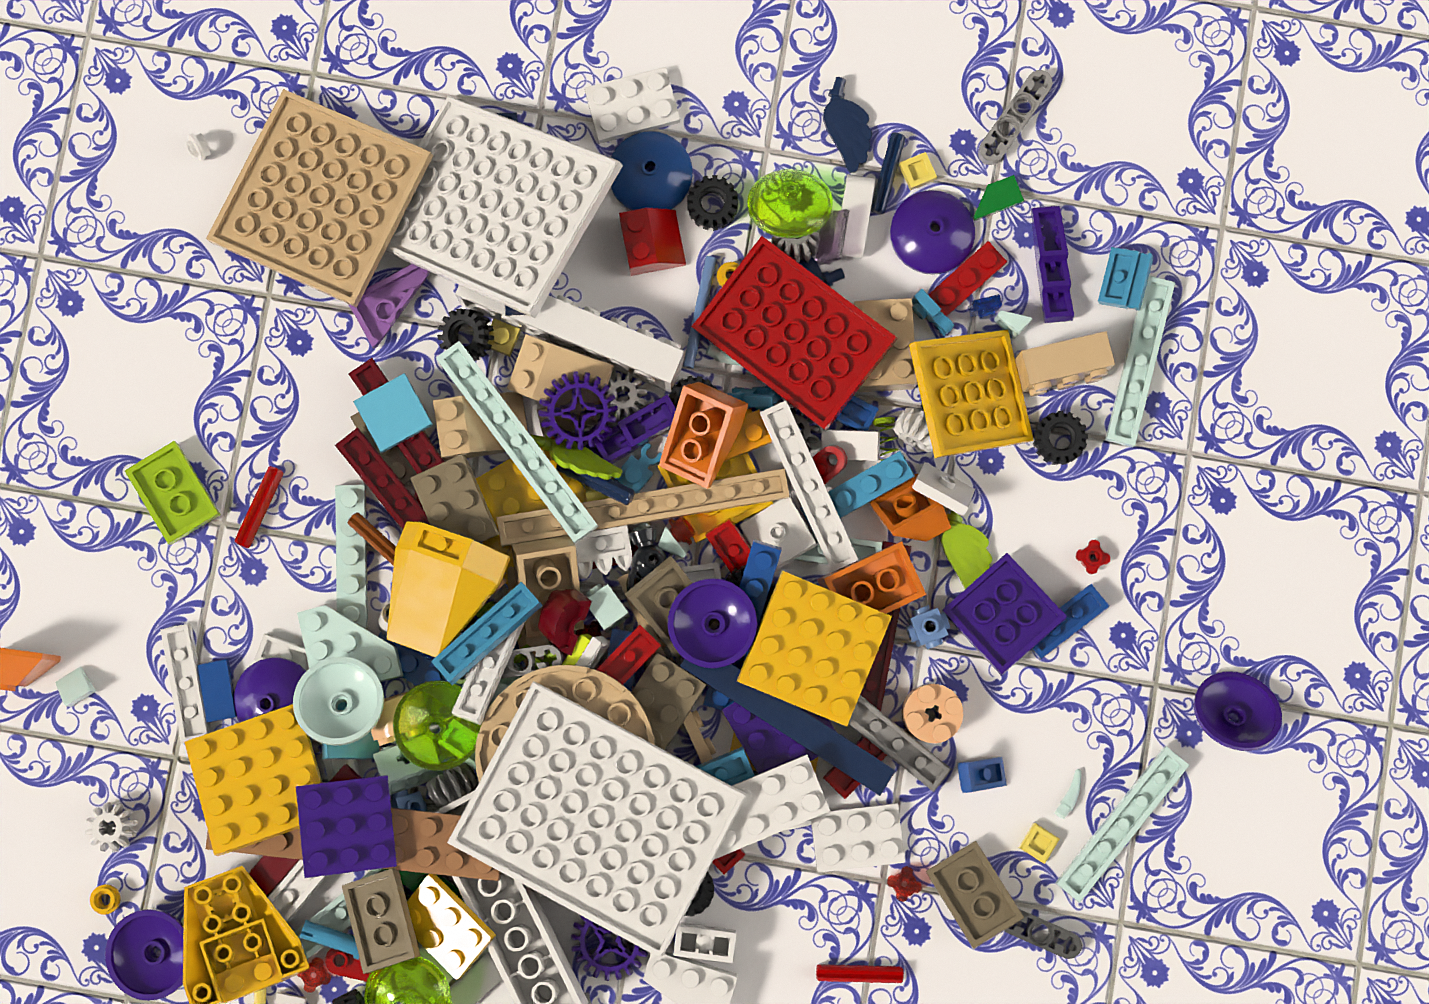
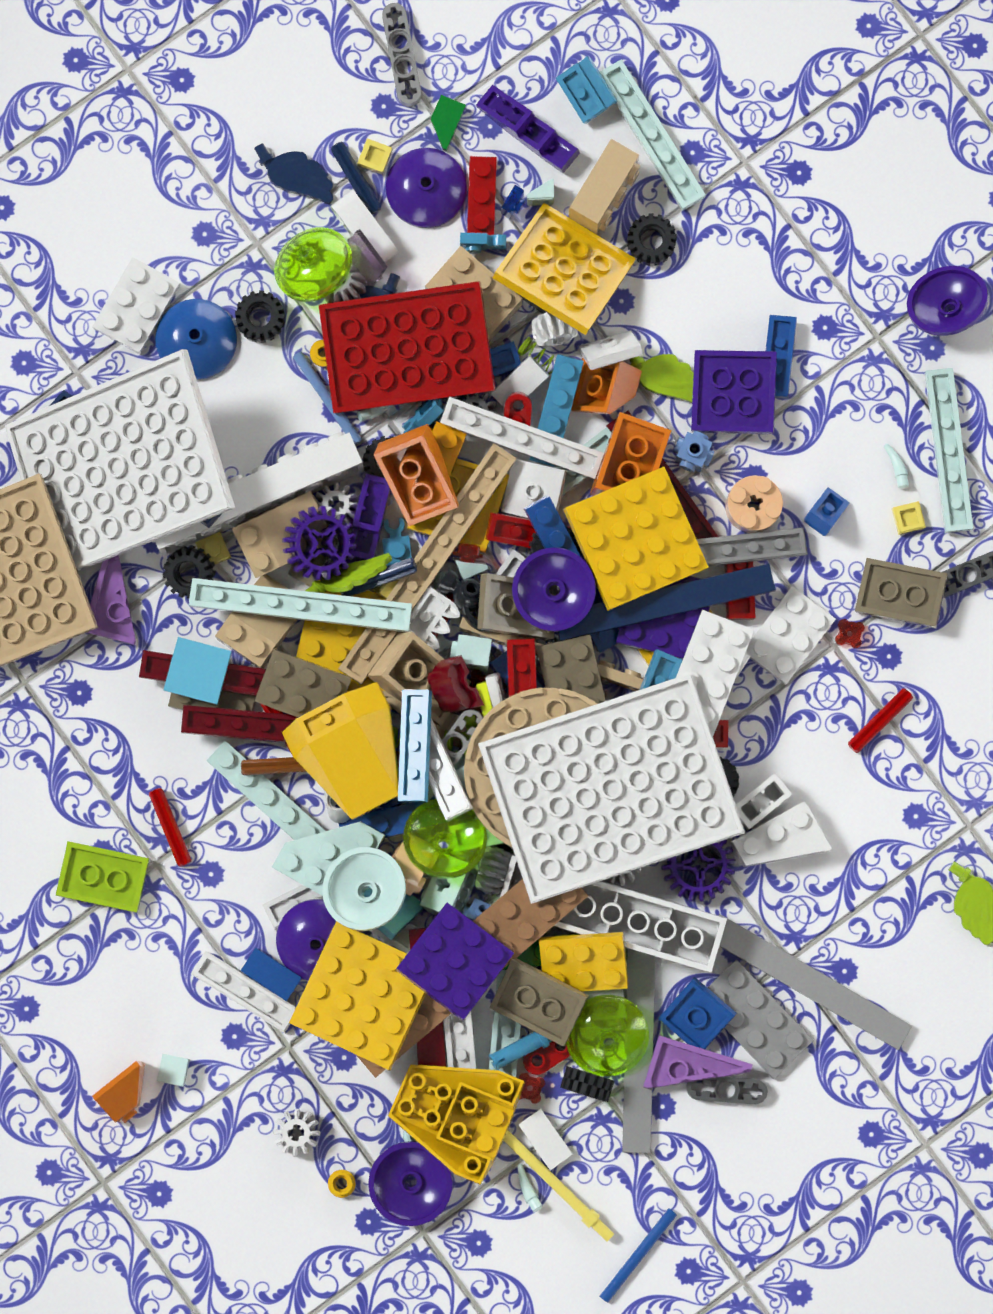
camera: 45 degrees left, 0 degrees up
red slope [619,208,686,276] -> none
red plate [1075,540,1110,574] -> none

